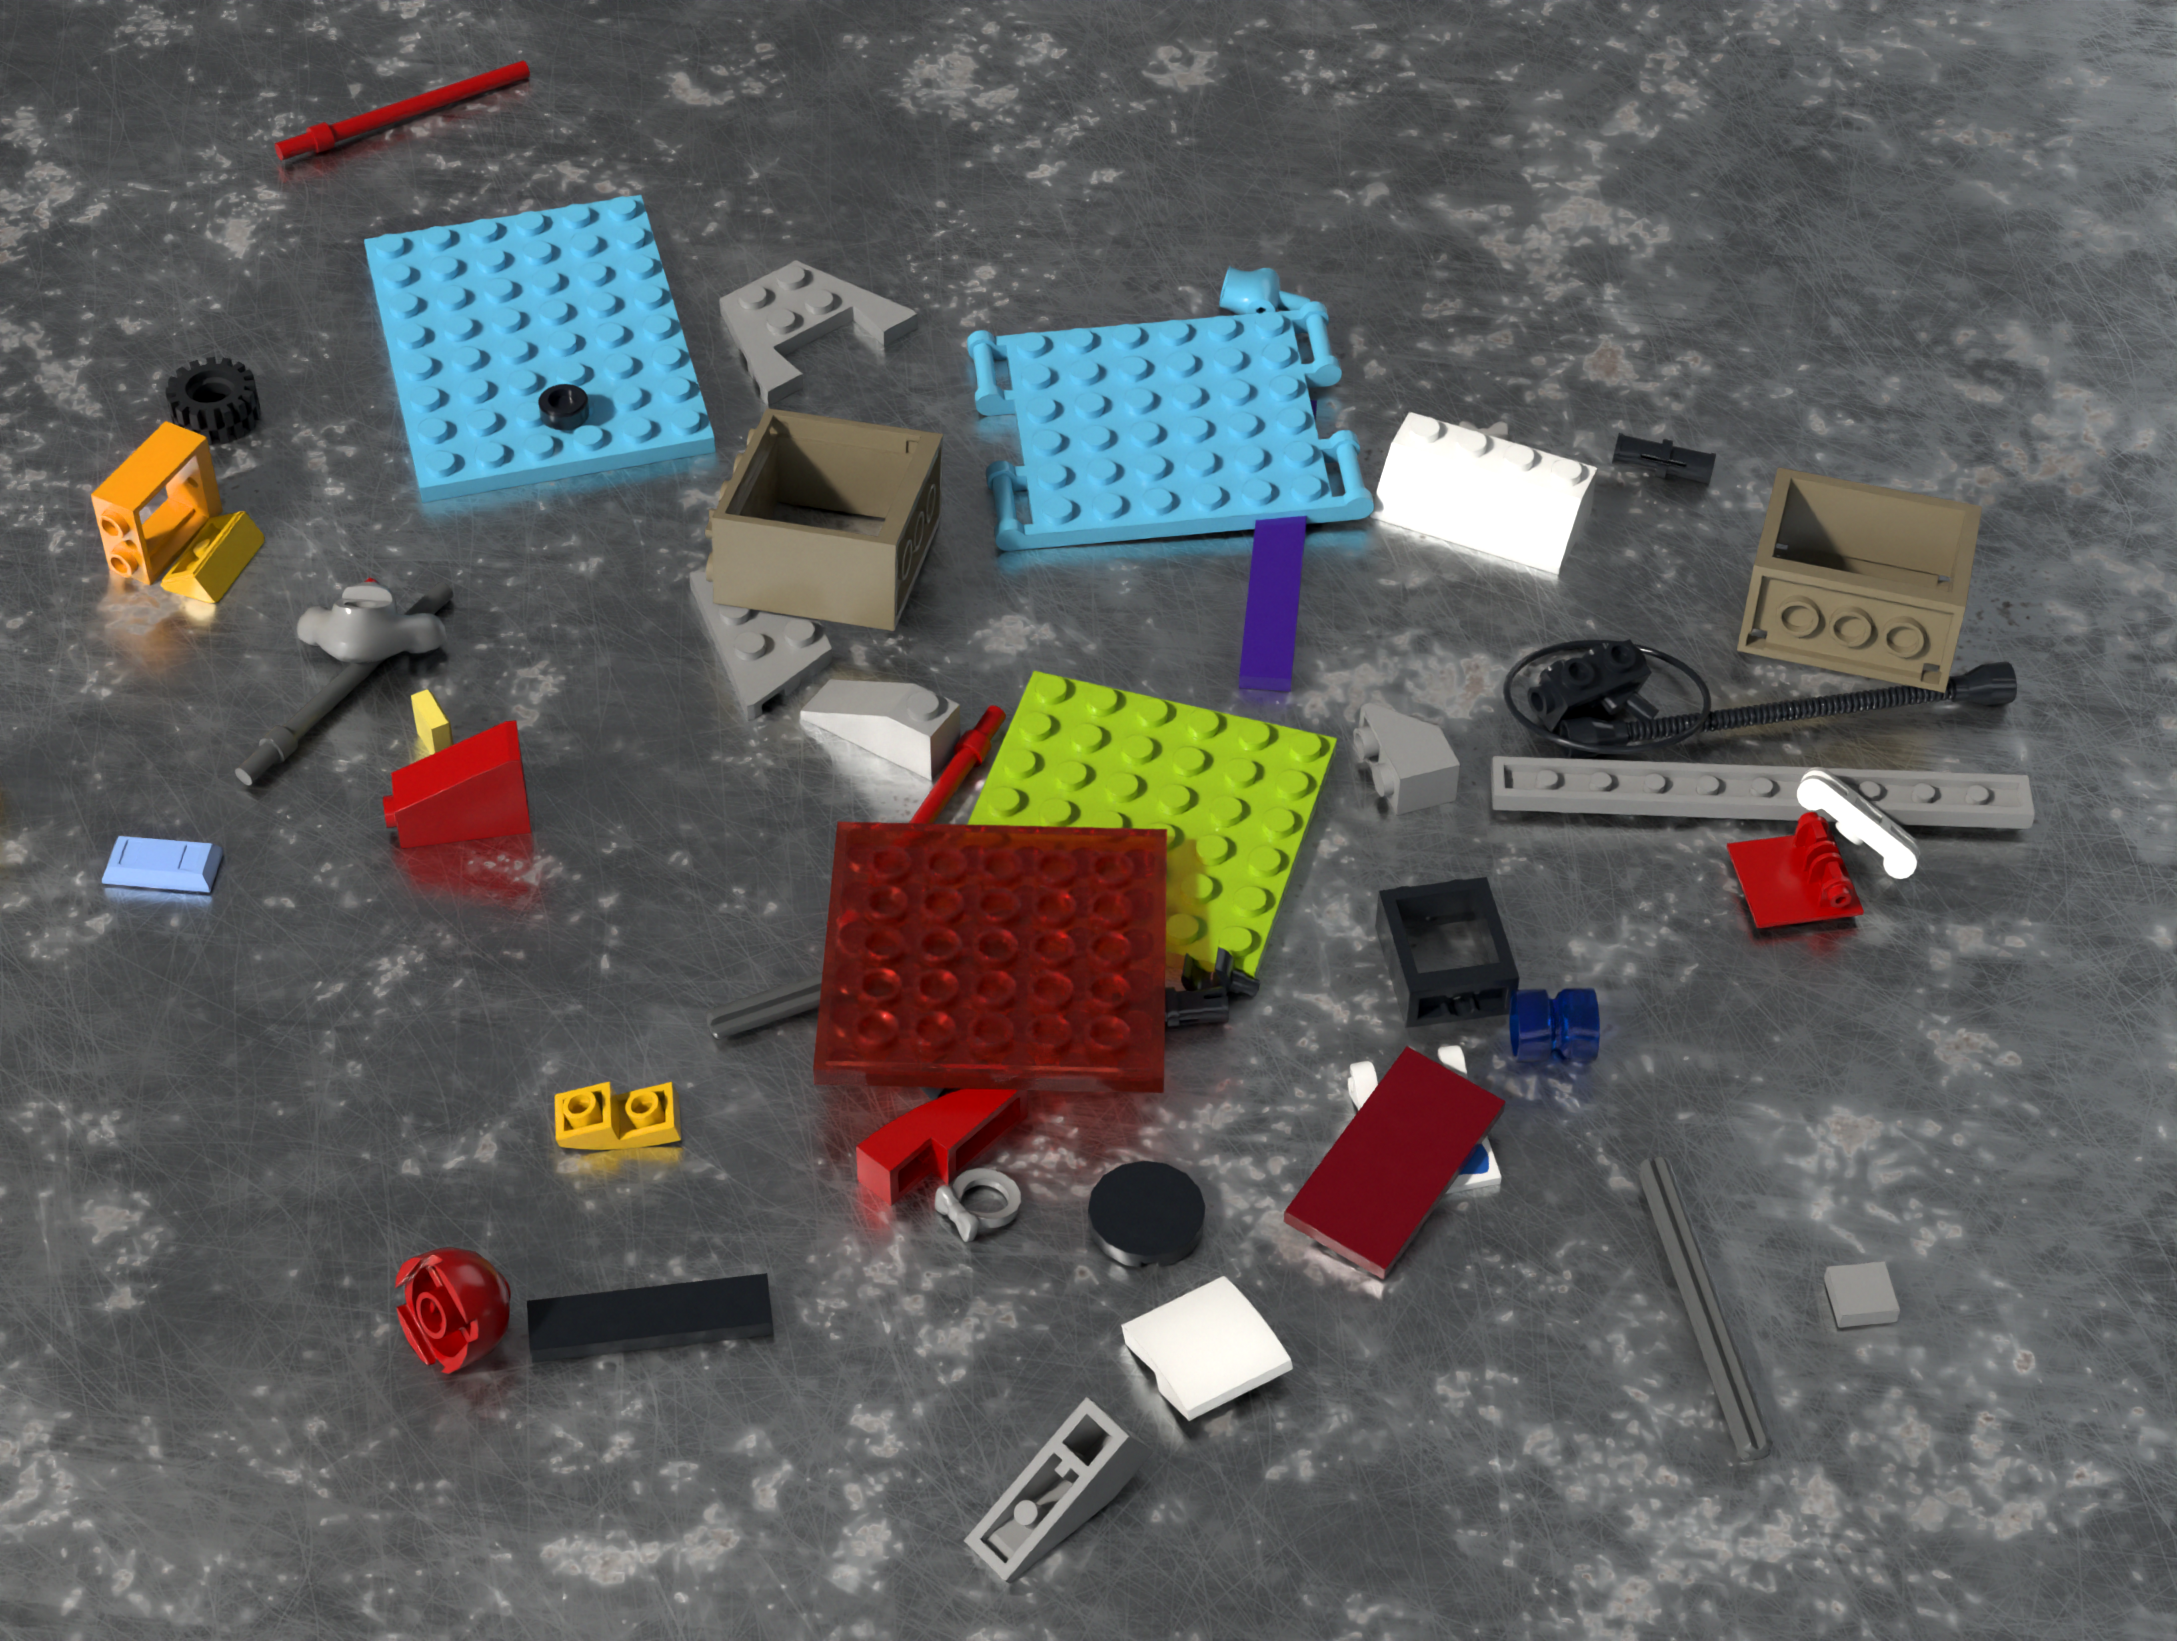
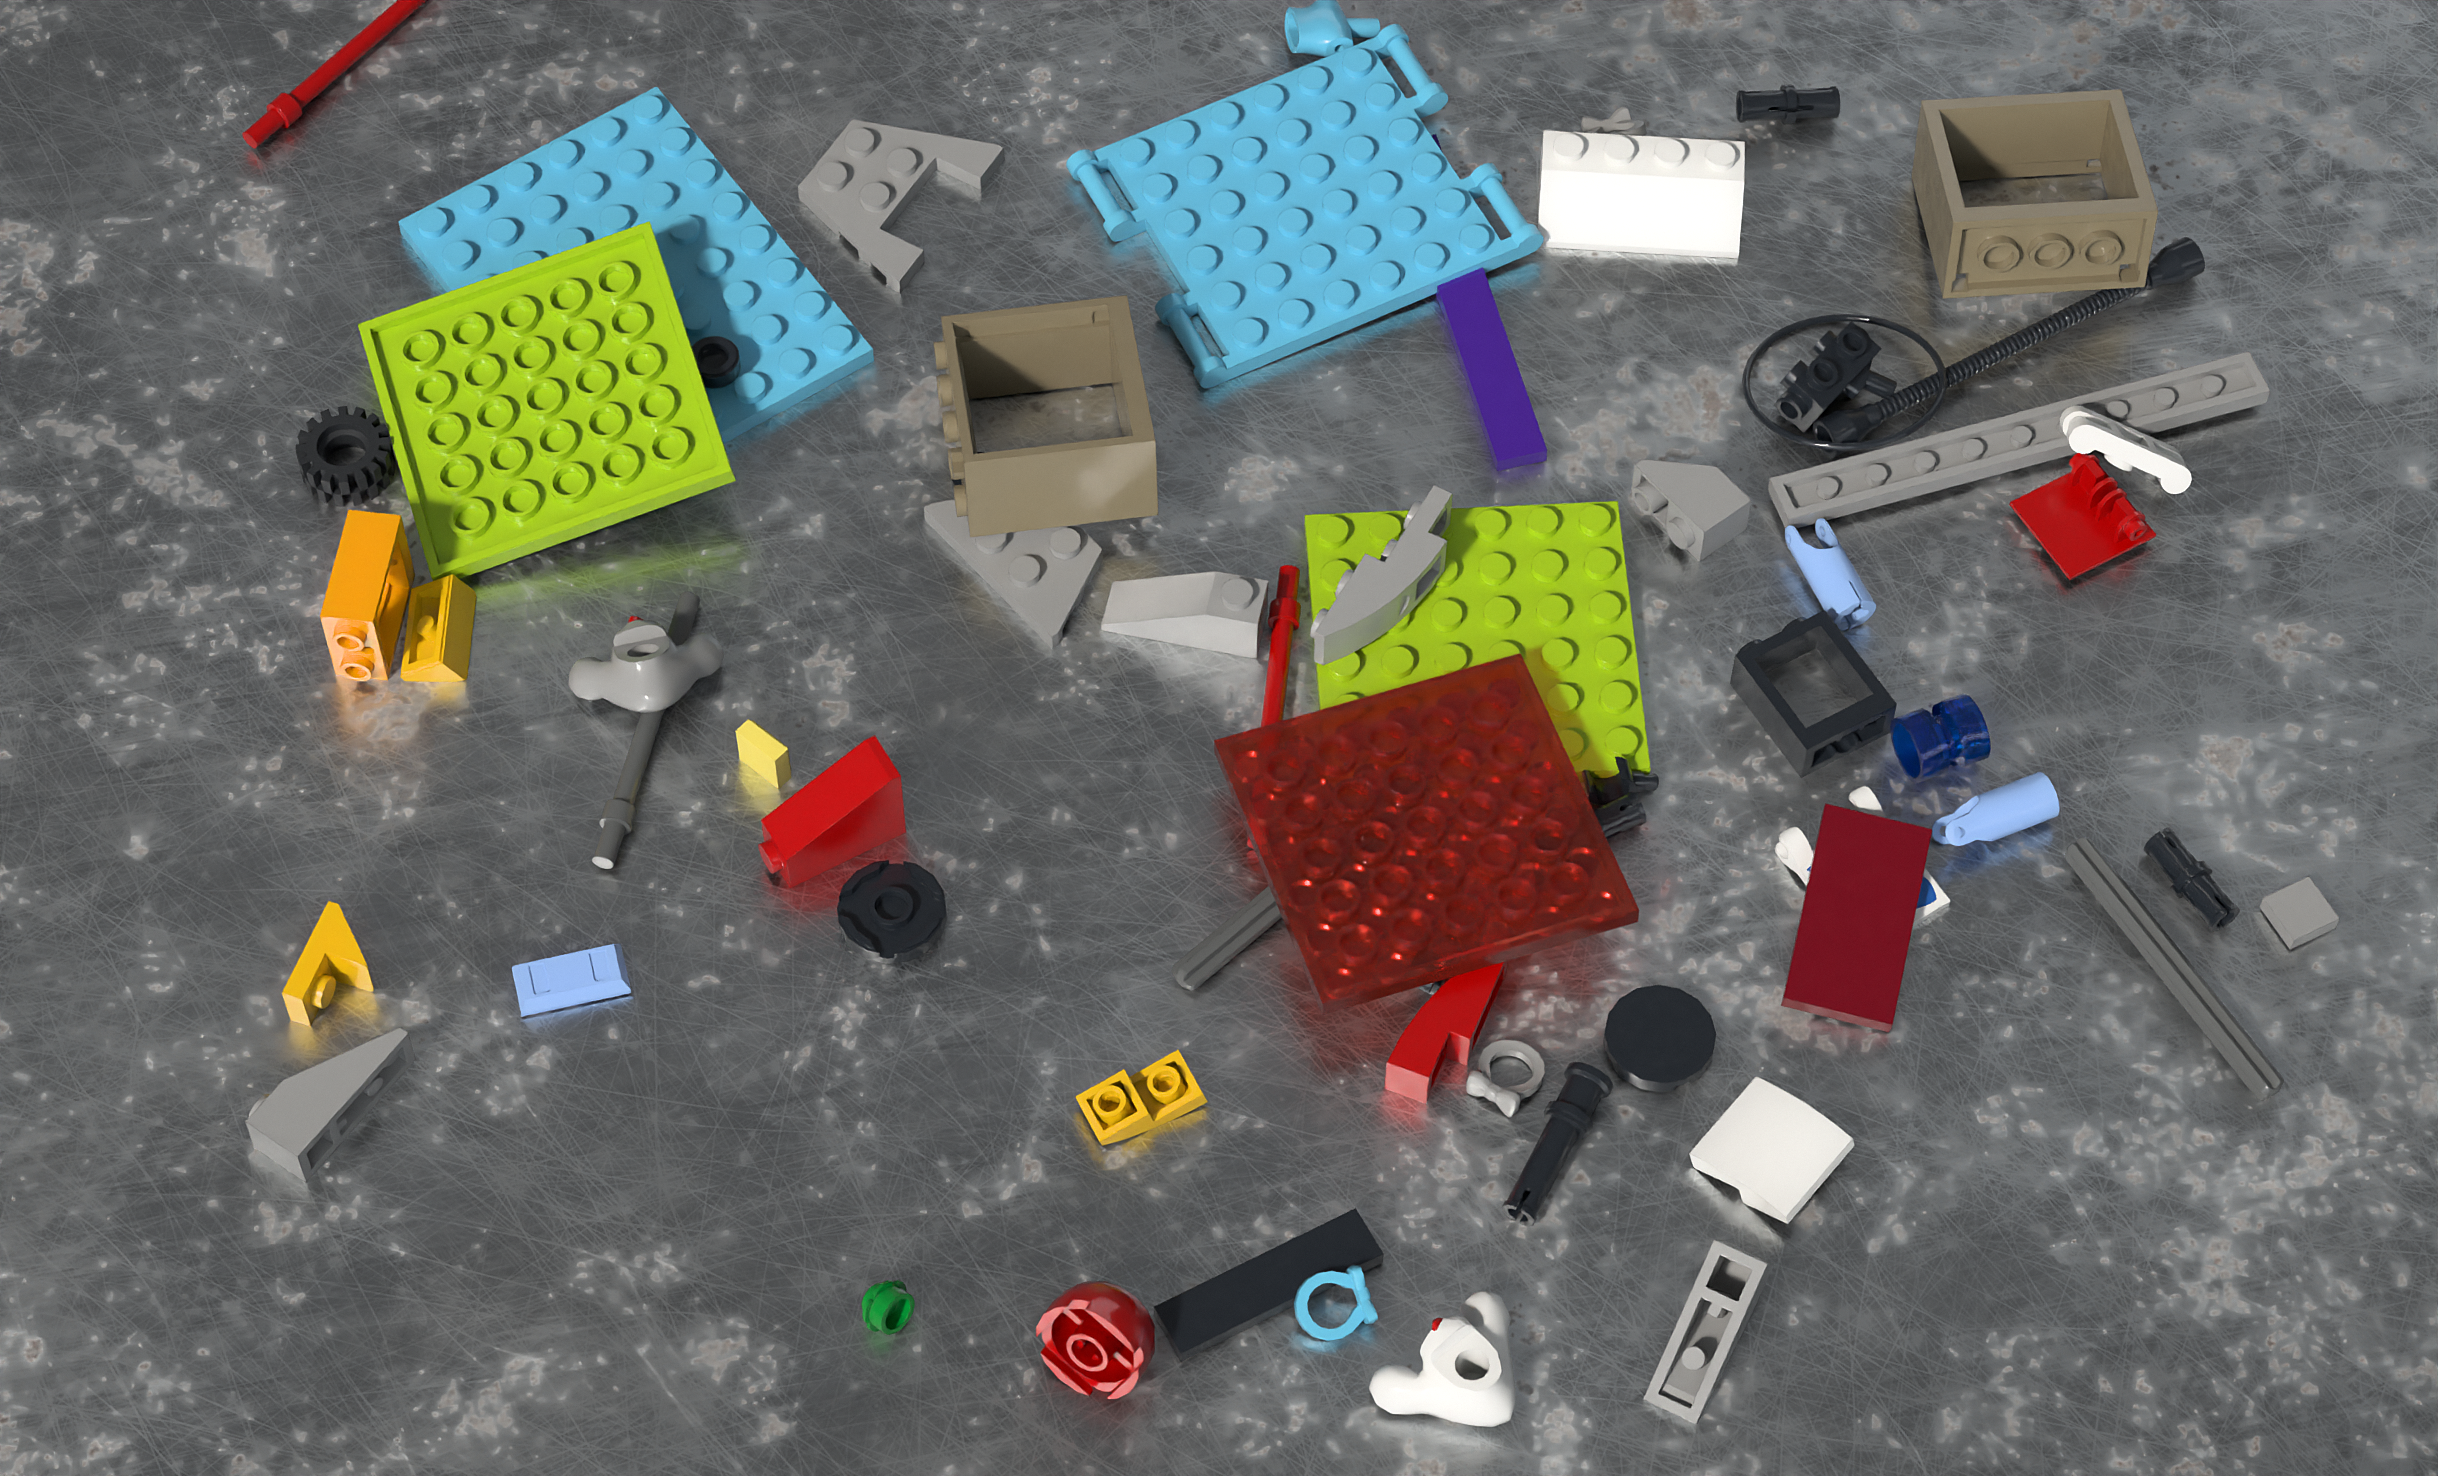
camera: 20 degrees left, 10 degrees up
none -> lime plate [358,221,736,581]
none -> black tile [837,860,947,964]
none -> green plate [861,1280,915,1335]
none -> medium azure piece [1294,1265,1378,1341]
none -> light grey slope [1310,485,1453,665]
none -> white head [1369,1290,1516,1427]
none -> black pin [1501,1062,1613,1226]
none -> light blue piece [1784,518,1876,631]
none -> light blue piece [1932,772,2060,846]
none -> black pin [2143,828,2240,932]

